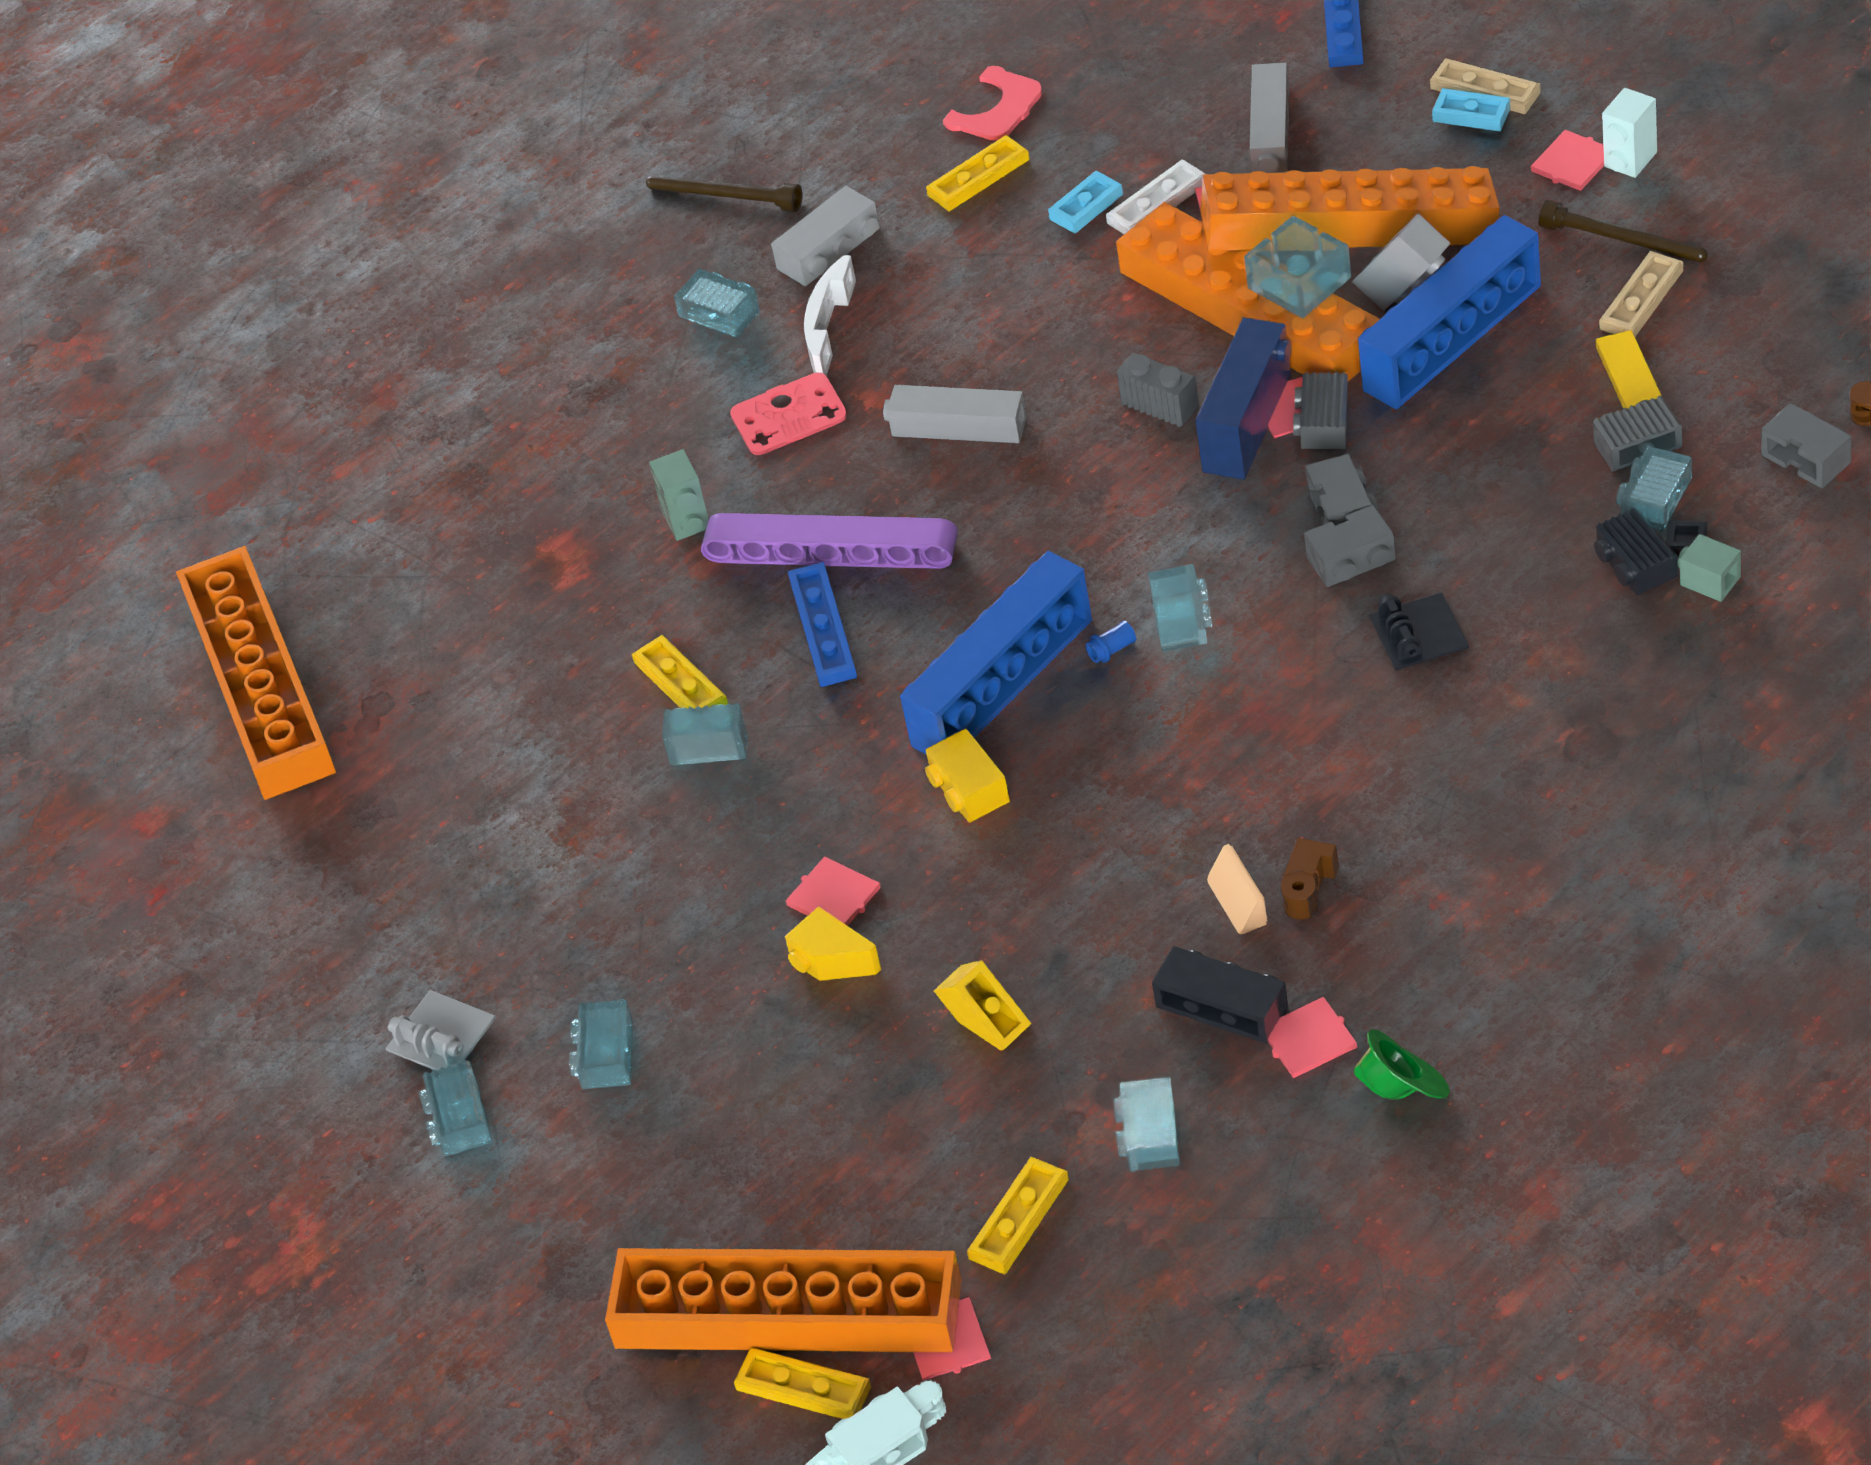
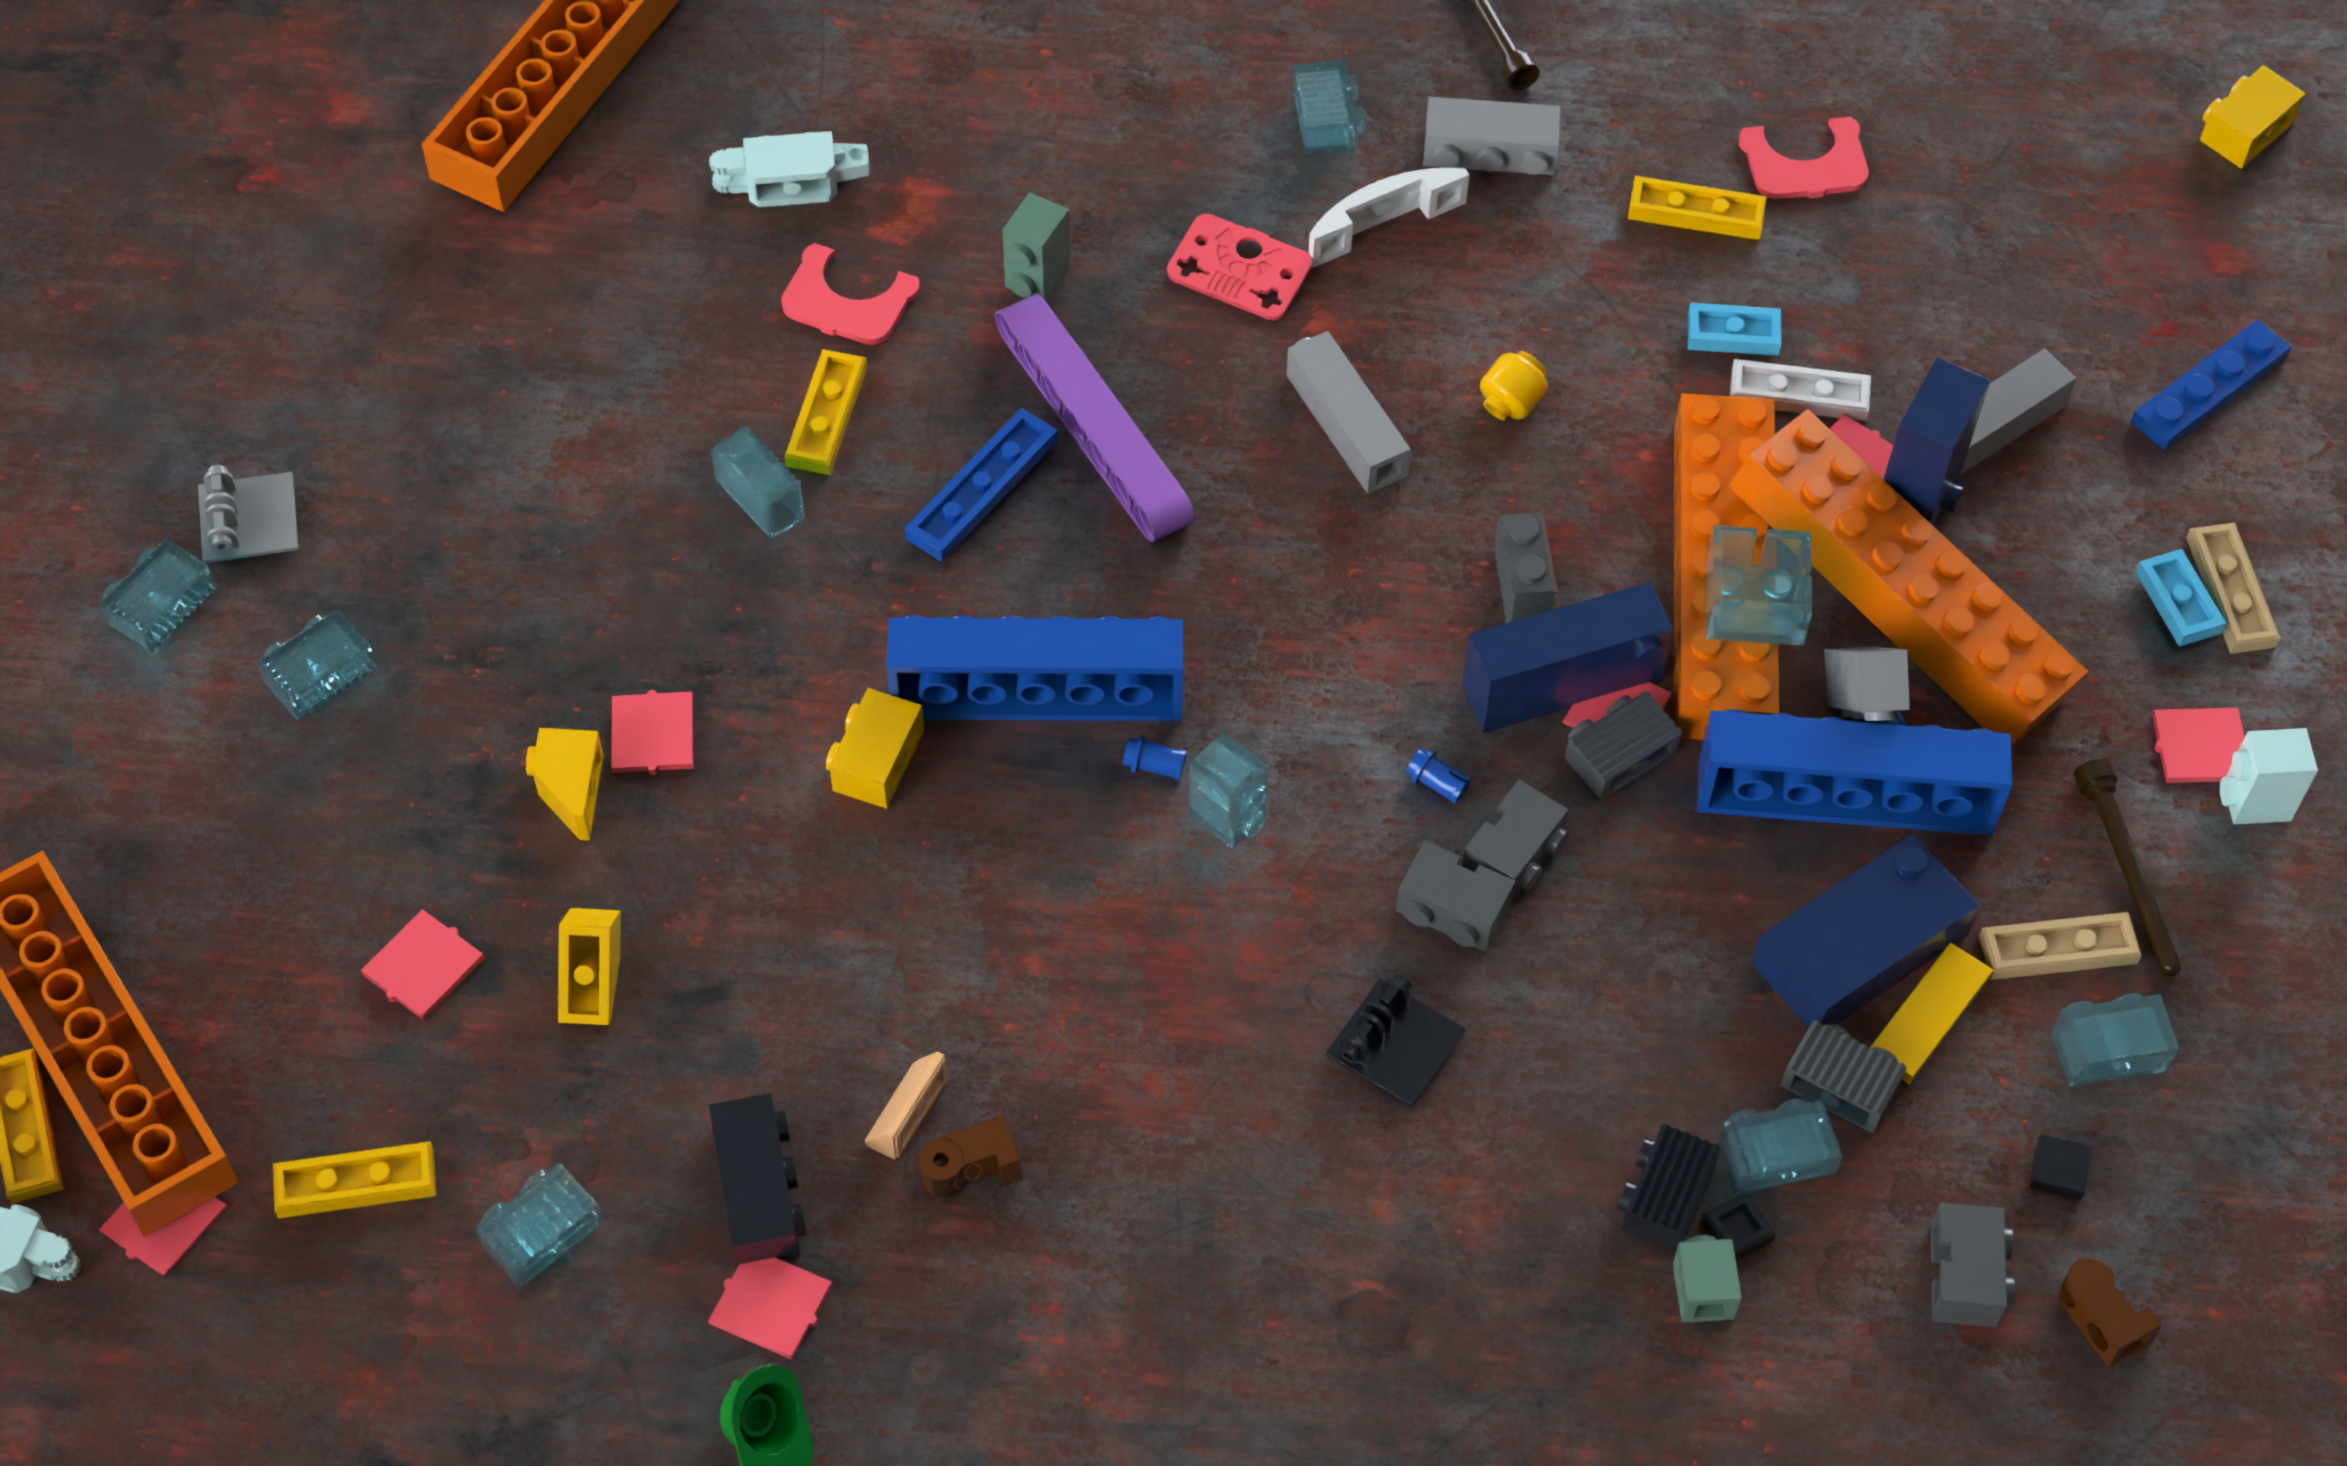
camera: 40 degrees right, 10 degrees up
none -> coral piece [361,909,485,1021]
none -> light aqua hinge [709,131,870,207]
none -> coral piece [781,243,920,345]
none -> blue pin [1406,748,1472,805]
none -> yellow head [1480,351,1548,420]
none -> dark blue brick [1751,834,1980,1028]
none -> dark blue brick [1884,358,1991,528]
none -> black tile [2029,1134,2092,1200]
none -> clear light blue brick [2051,993,2179,1087]

